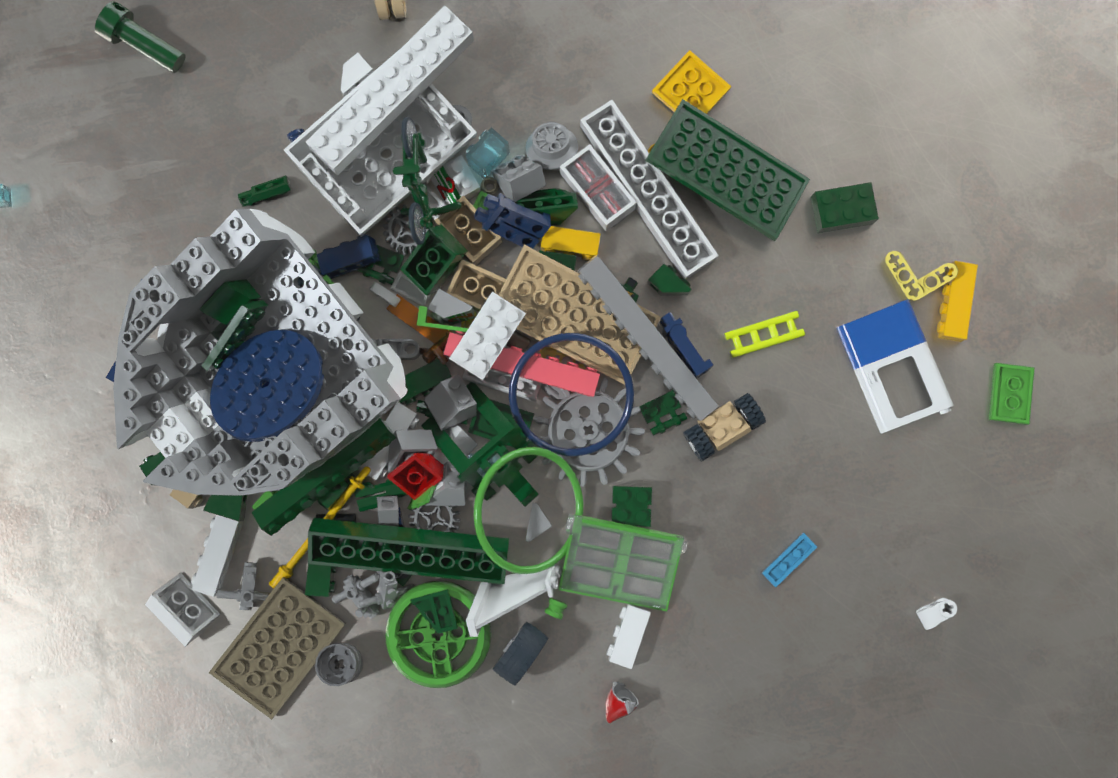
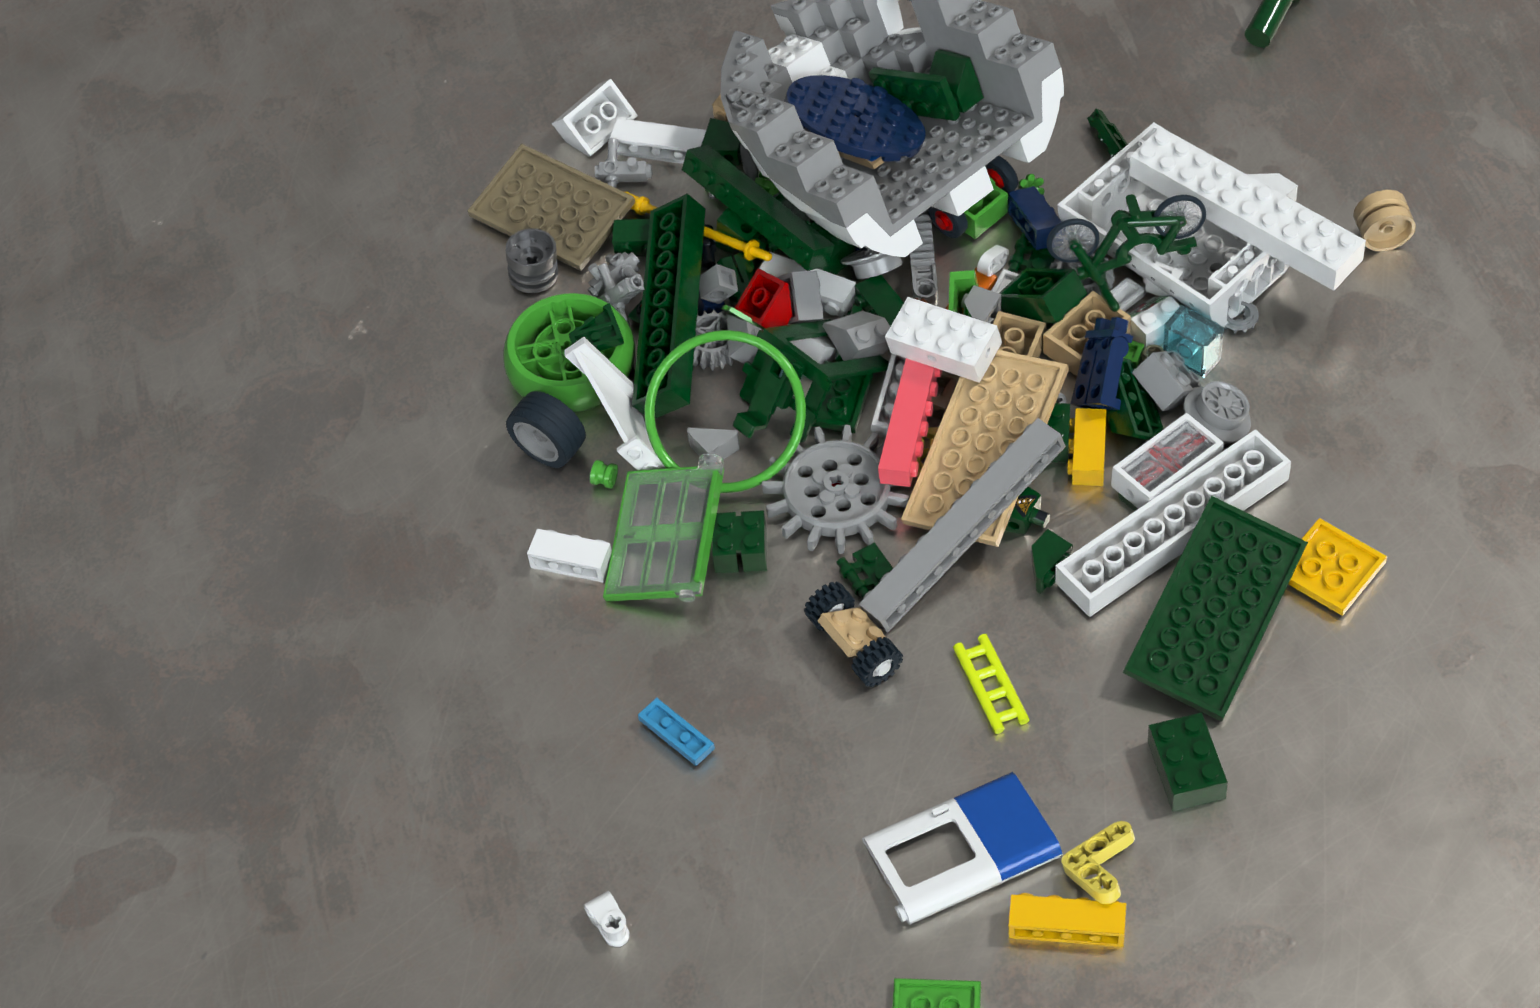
camera: 90 degrees right, 30 degrees down
dark blue piece [509,333,634,456] -> none
hat [605,682,639,723] -> none
dark blue hips [659,312,714,379] -> none

